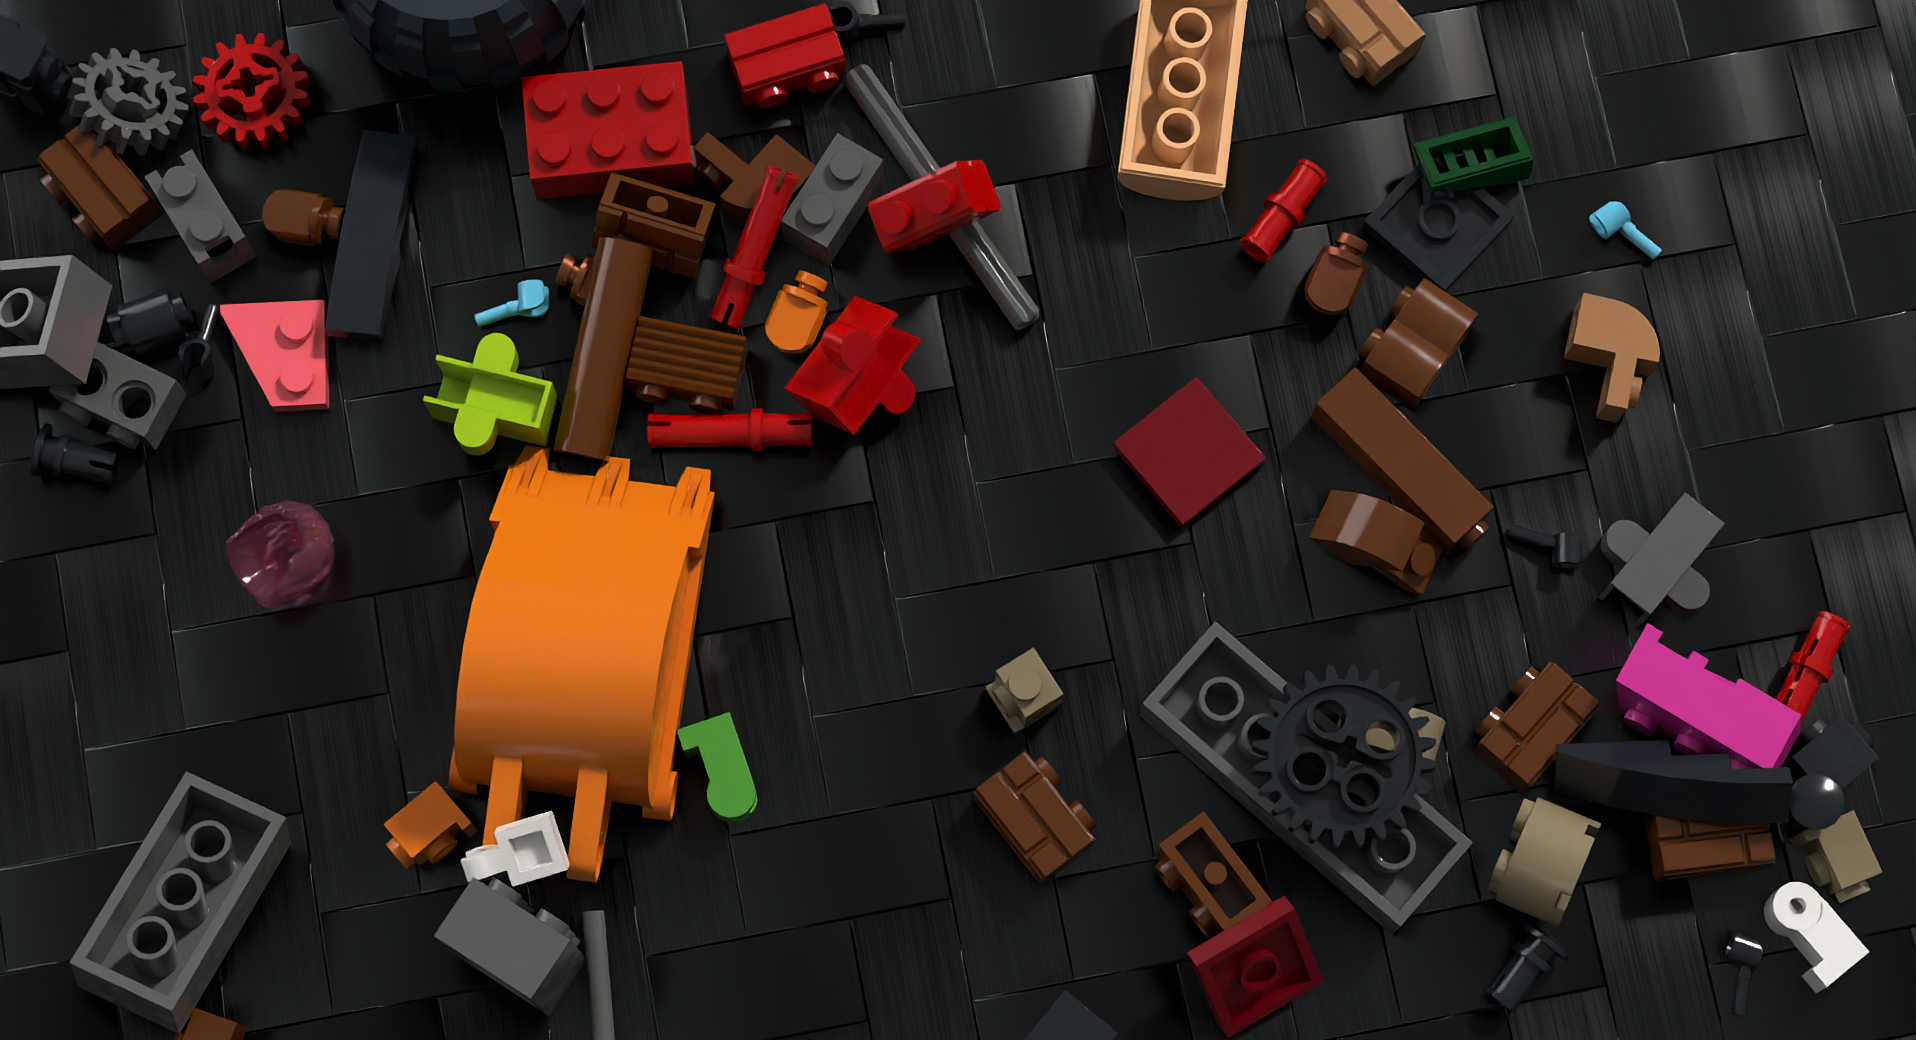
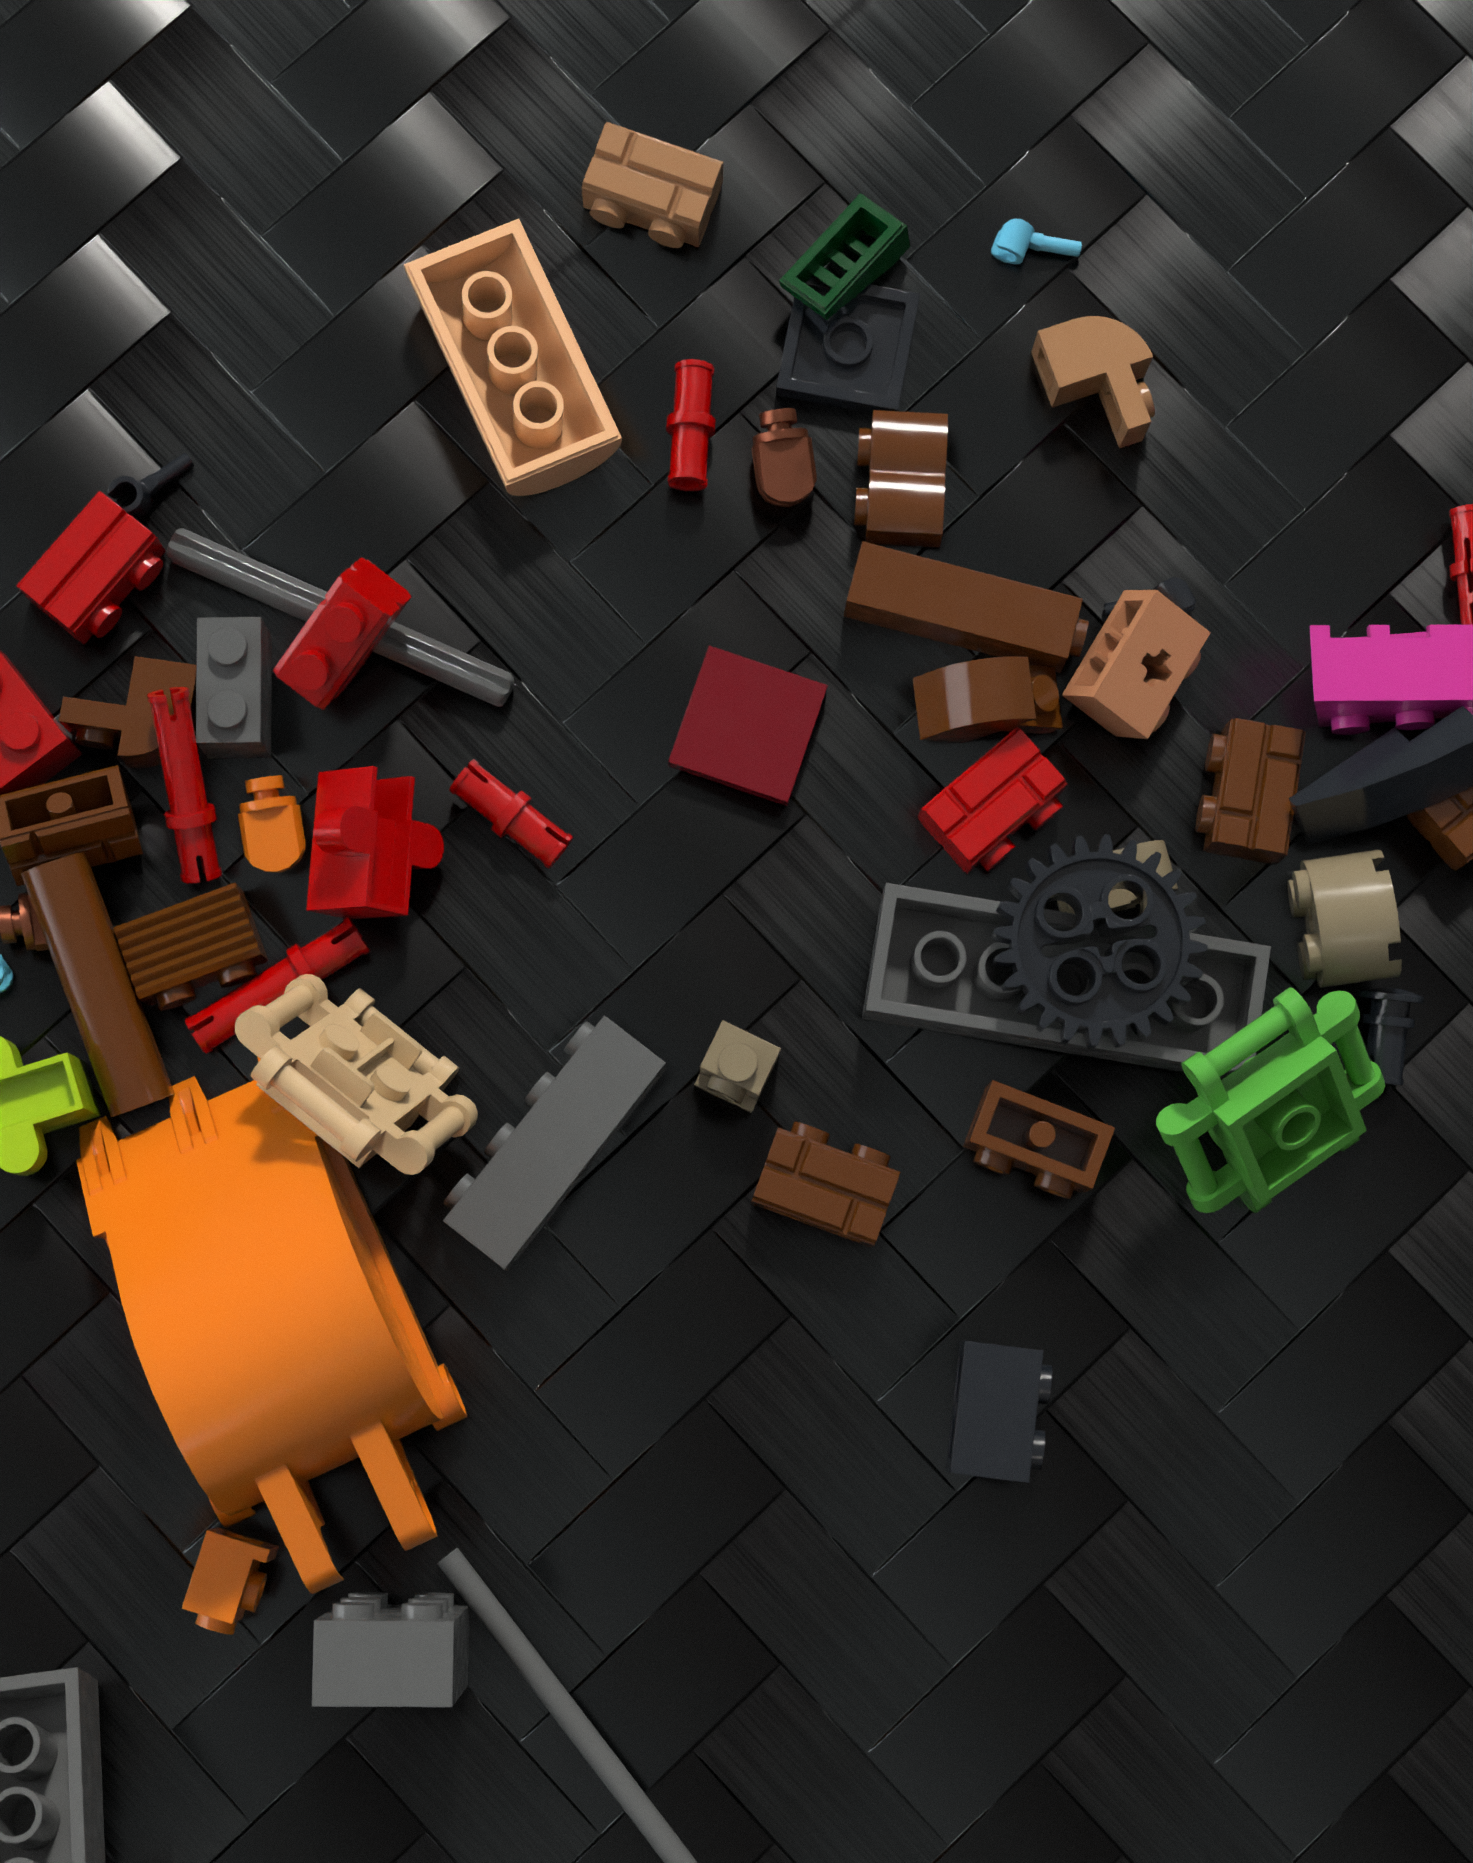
camera: 35 degrees left, 5 degrees up
white plate [461,811,570,887] -> none
bright green leg [677,712,758,824] -> none
dark red tile [1187,896,1324,1038] -> none
dark grey piece [1599,492,1725,628] -> none
none -> tan brick [235,974,478,1175]
none -> dark grey brick [443,1015,666,1271]
none -> red pin [449,759,574,869]
none -> red brick [918,727,1067,874]
none -> nougat brick [1062,590,1211,739]
none -> bright green brick [1156,987,1385,1214]

